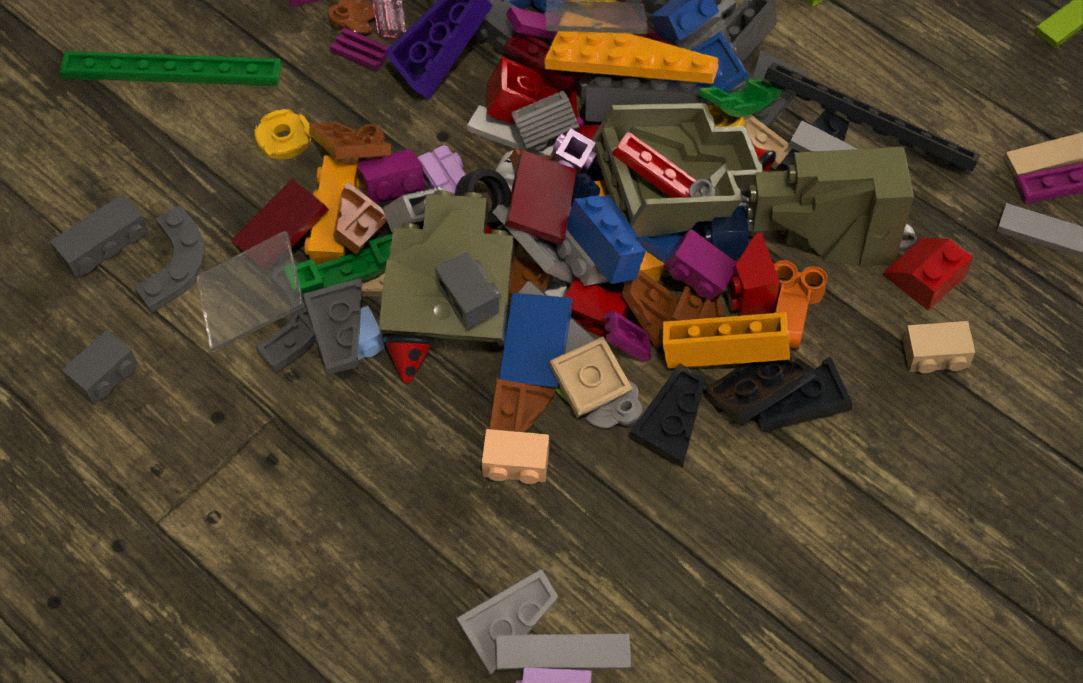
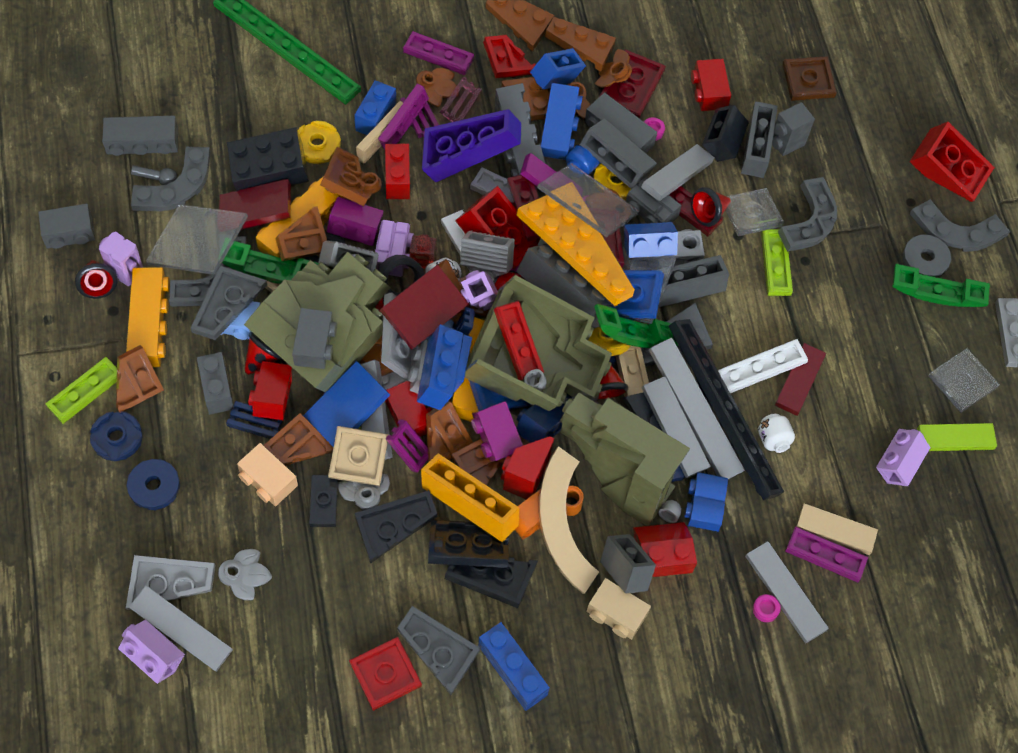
camera: 30 degrees right, 5 degrees up
none -> lime tile [45,357,117,424]
none -> hat [75,260,118,299]
none -> dark blue tile [90,411,143,461]
none -> lavender brick [99,232,143,286]
none -> dark orange wing [116,345,164,413]
none -> light orange brick [126,268,170,367]
none -> dark blue tile [127,459,180,510]
none -> dark grey bar [131,165,177,185]
none -> dark grey brick [197,352,234,415]
none -> light grey plate [218,549,272,600]
none -> dark blue tile [226,401,284,439]
none -> black brick [227,127,309,191]
none -> red brick [249,361,292,420]
none -> black plate [309,475,338,527]
none -> red tile [349,637,422,711]
none -> blue brick [355,80,396,135]
none -> tan tile [356,101,403,164]
none -> magenta tile [378,83,429,150]
none -> red brick [385,144,410,199]
none -> dark grey wing [397,606,480,695]
none -> clear red brick [410,234,437,269]
none -> light grey plate [470,167,515,206]
none -> blue brick [478,622,550,711]
none -> tan tile [538,446,599,594]
none -> dark grey brick [600,534,656,594]
none -> light grey tile [649,338,745,479]
none -> blue brick [684,472,728,532]
none -> white tile [718,339,808,393]
none -> dark pink tile [753,594,781,622]
none -> white head [758,414,795,453]
none -> dark red tile [775,343,826,416]
none -> lavender brick [876,429,930,486]

